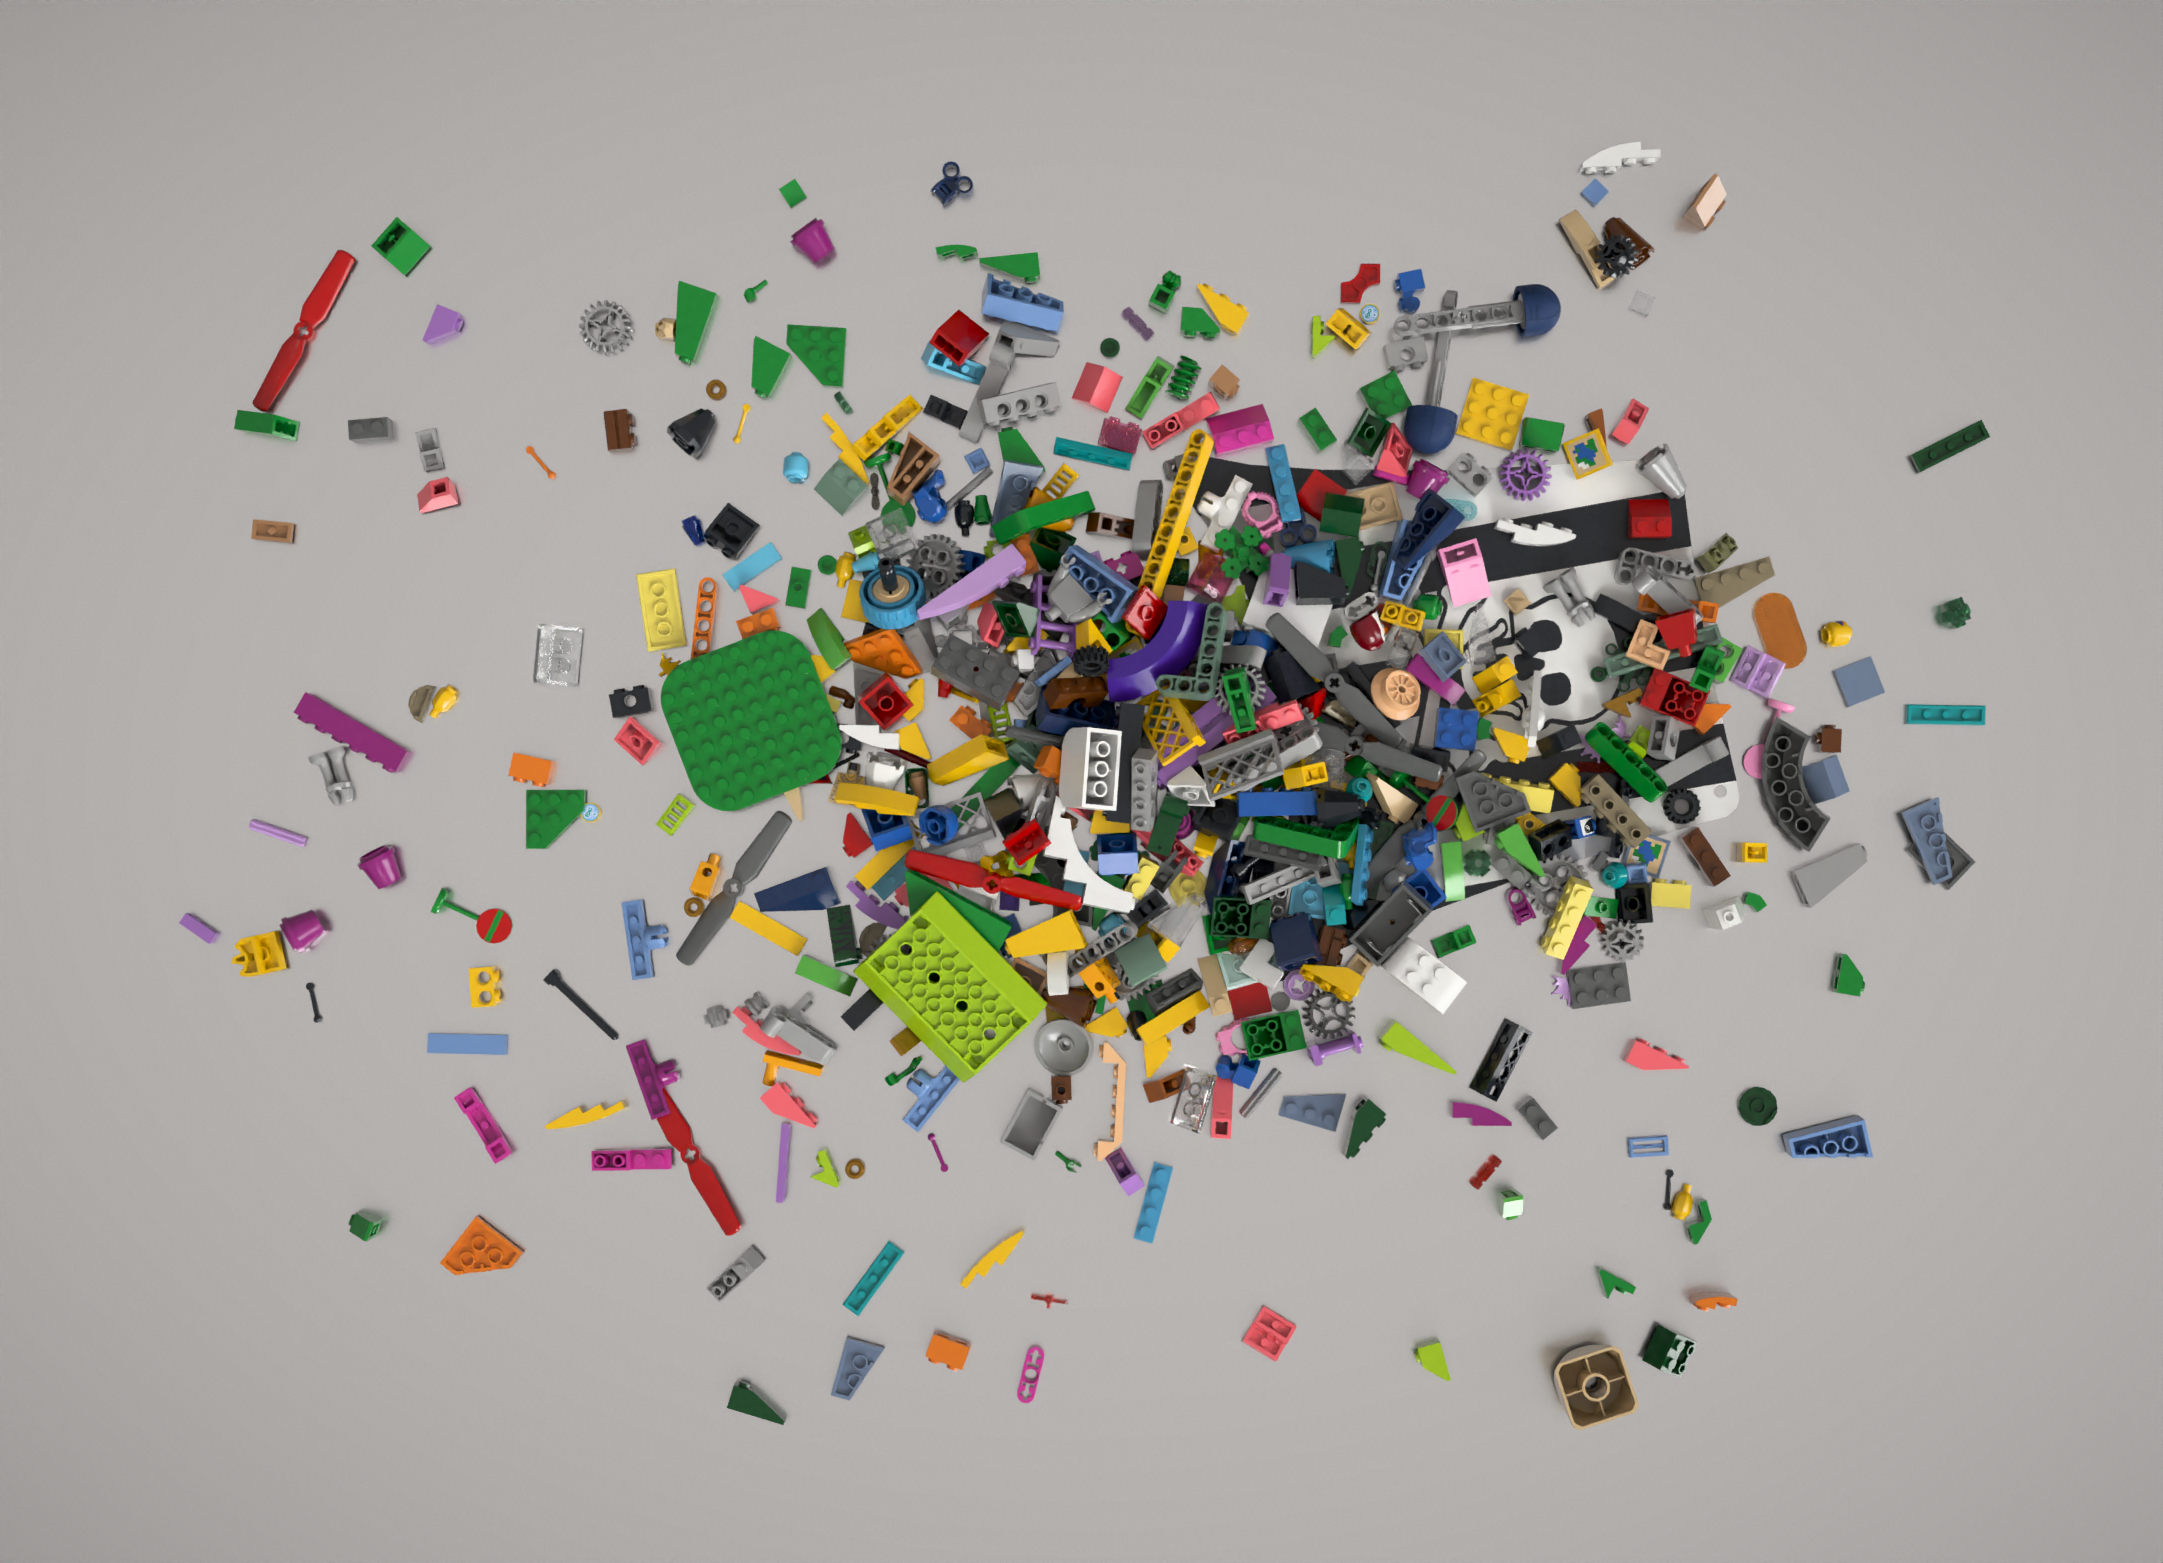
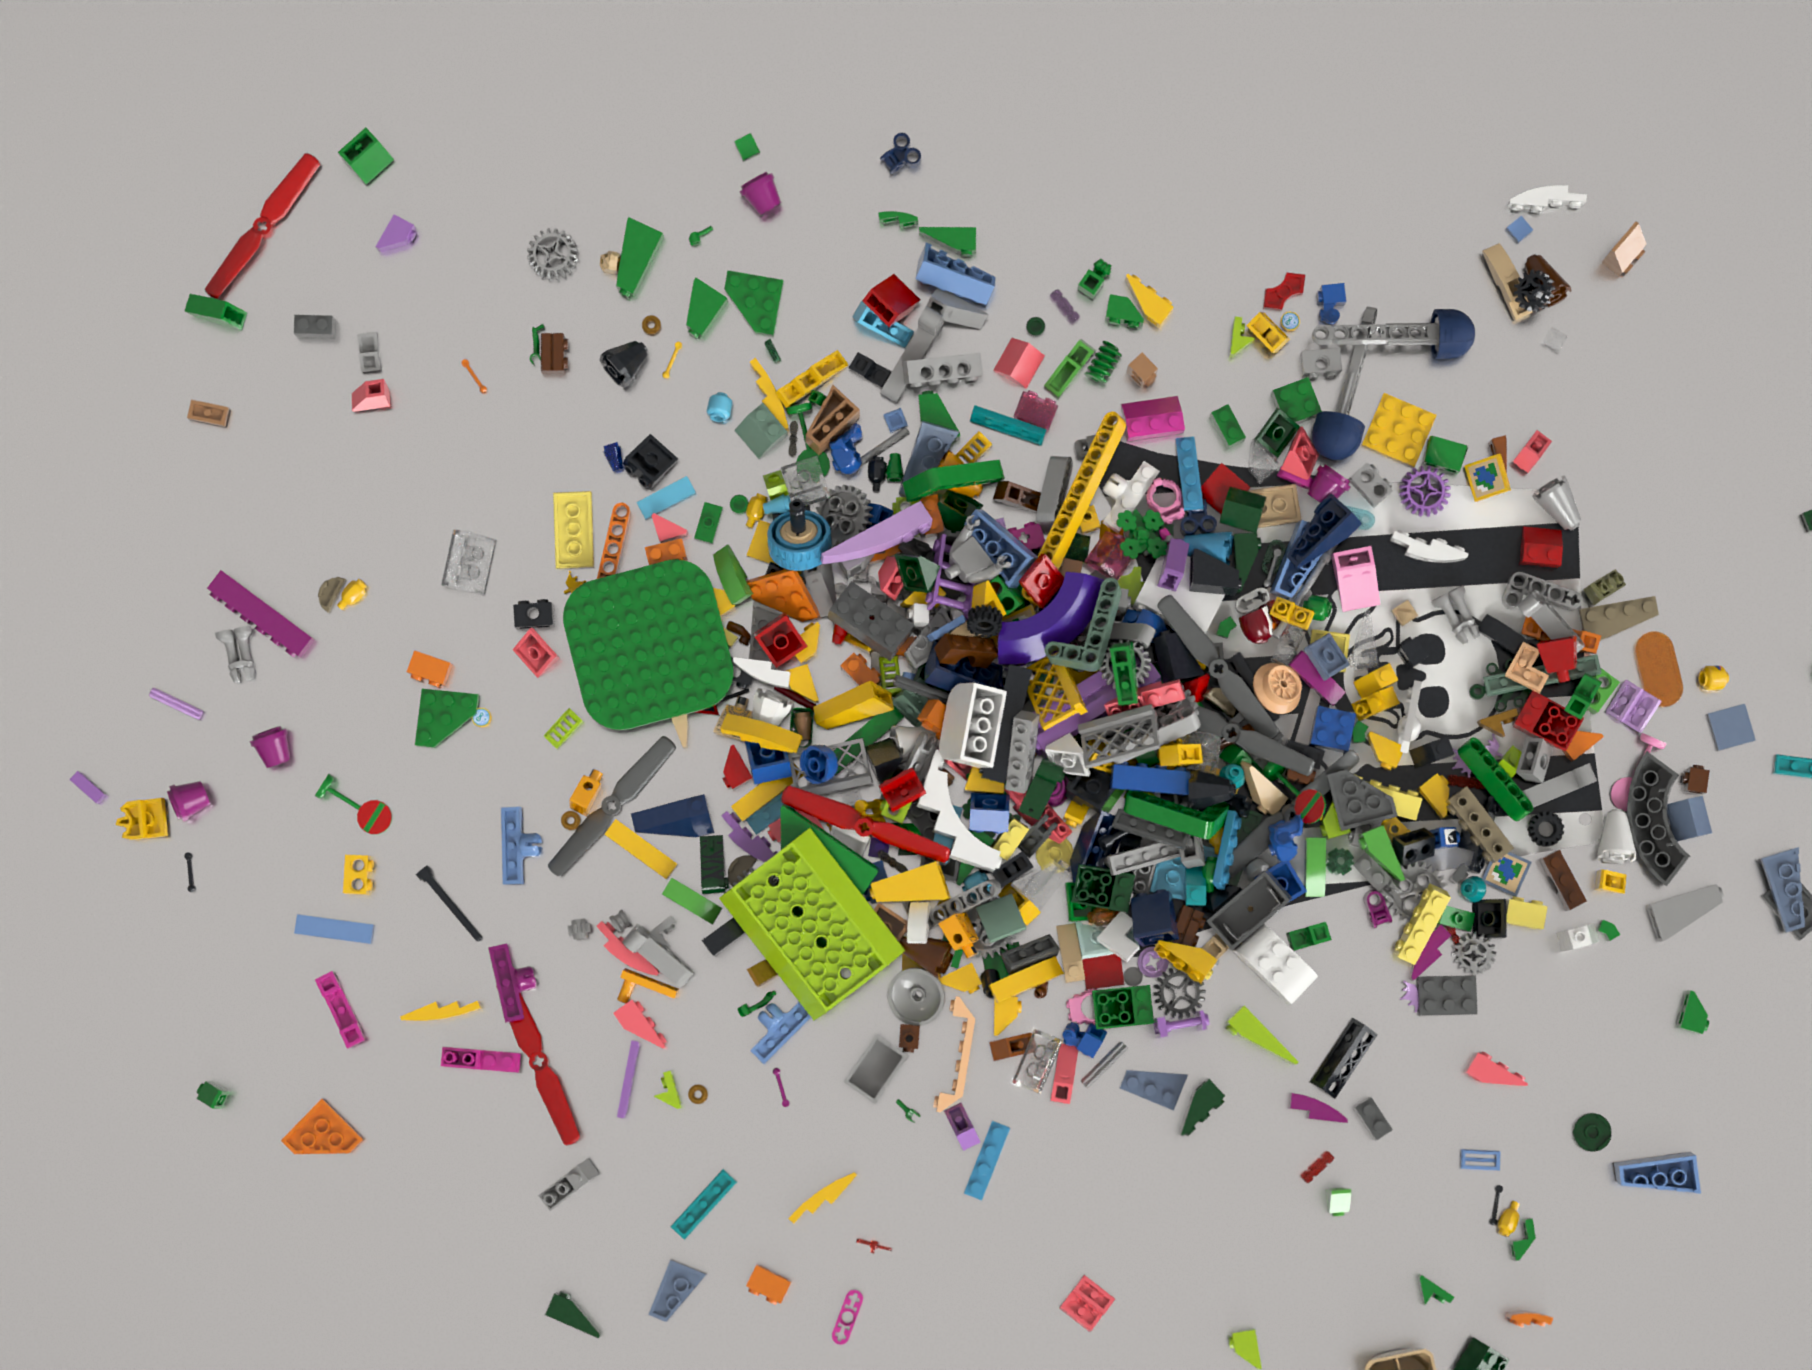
camera: 10 degrees right, 5 degrees down
coral slope [1142,392,1221,449] -> none
medium blue tile [1626,862,1648,884] -> none
none -> green piece [529,324,545,365]
none -> clear smoke piece [878,850,908,873]
none -> white cone [1597,809,1636,864]

